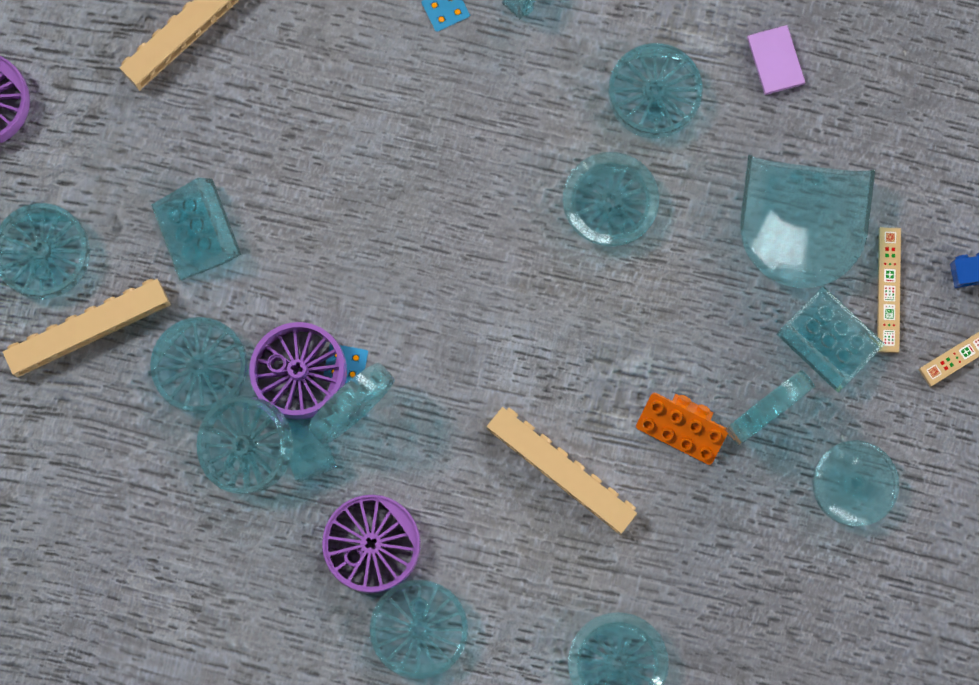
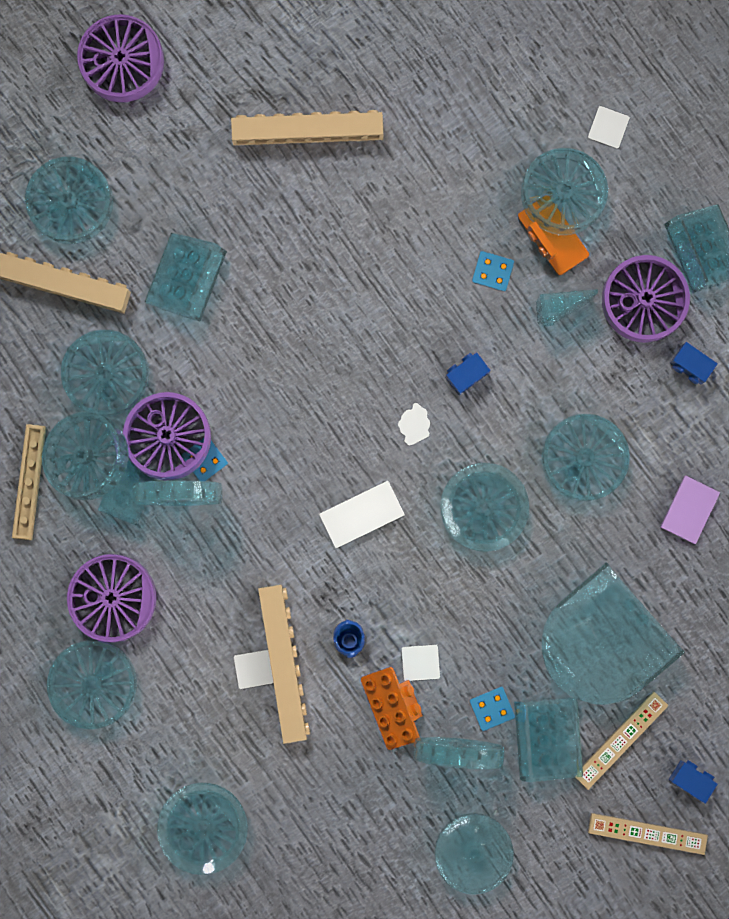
camera: 40 degrees right, 5 degrees up
none -> tan tile [12,424,46,540]
none -> white sticker [234,650,273,689]
none -> white tile [319,481,405,548]
none -> blue hair [333,620,365,658]
none -> white sticker [398,403,430,445]
none -> white sticker [402,645,440,681]
none -> blue brick [445,352,491,395]
none -> dark azure sticker [470,687,515,731]

